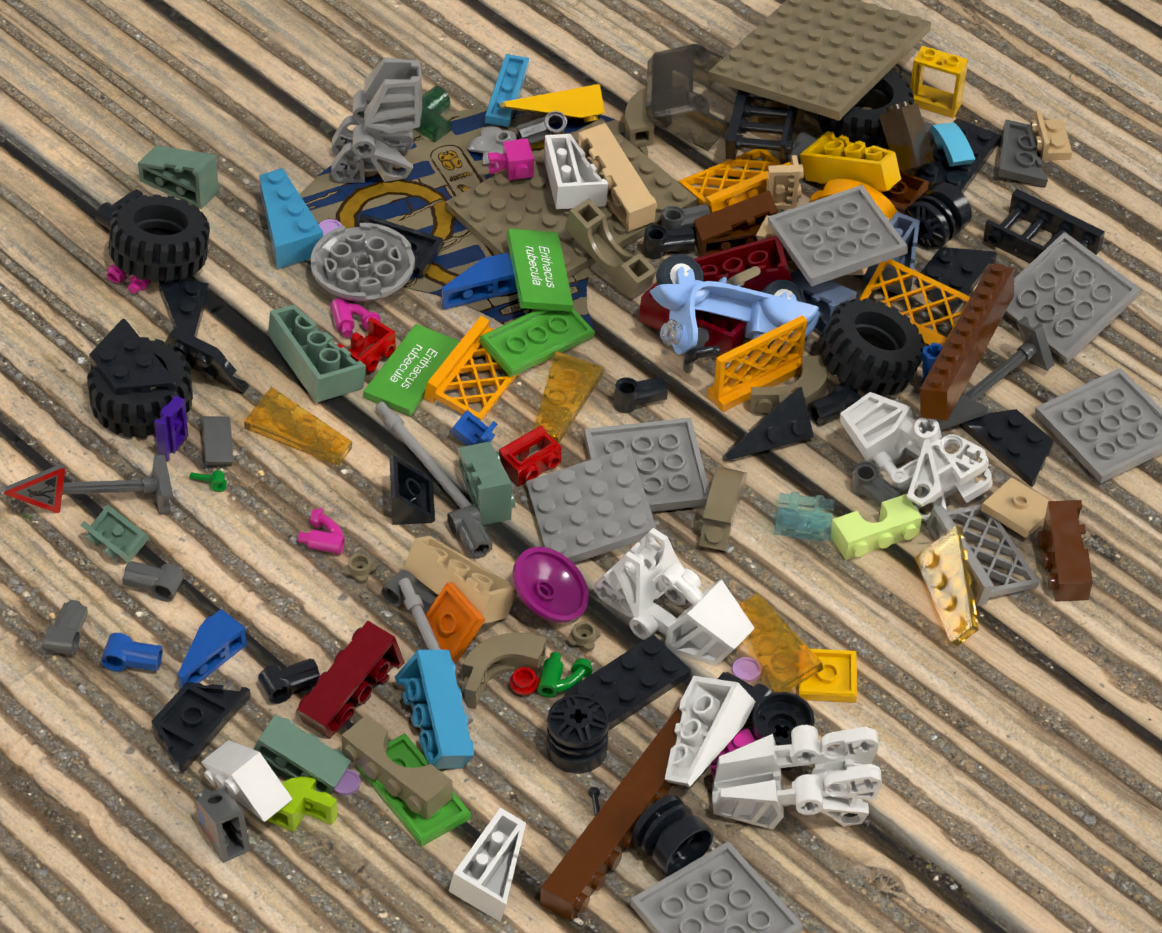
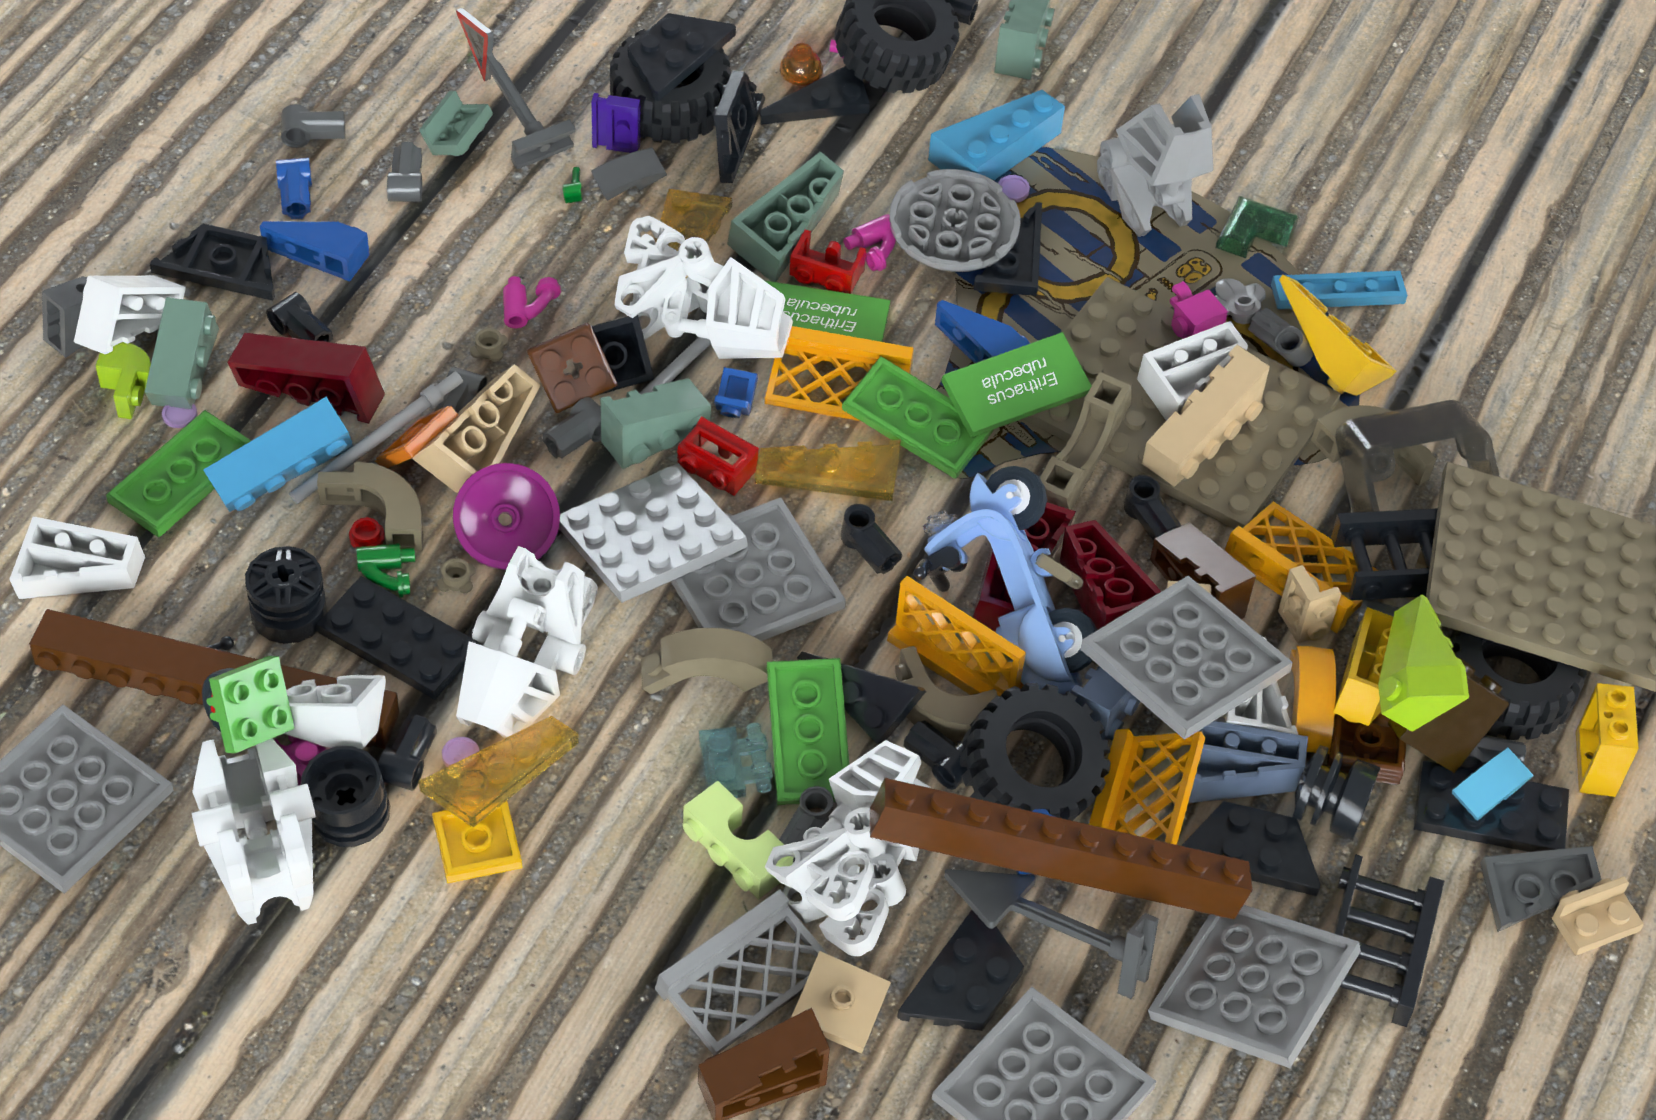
camera: 70 degrees right, 5 degrees up
dark tan arch [342,715,453,820] -> none
black wheel [632,795,714,876] -> none
dark grey piece [660,204,710,230] -> none
clear yellow wing [915,525,979,646] -> none
none -> plate [202,656,295,753]
none -> reddish brown brick [527,322,617,413]
none -> white piece [614,216,793,359]
none -> bright green tile [766,658,849,805]
none -> clear orange brick [779,43,823,86]
none -> lime wedge [1378,595,1469,732]

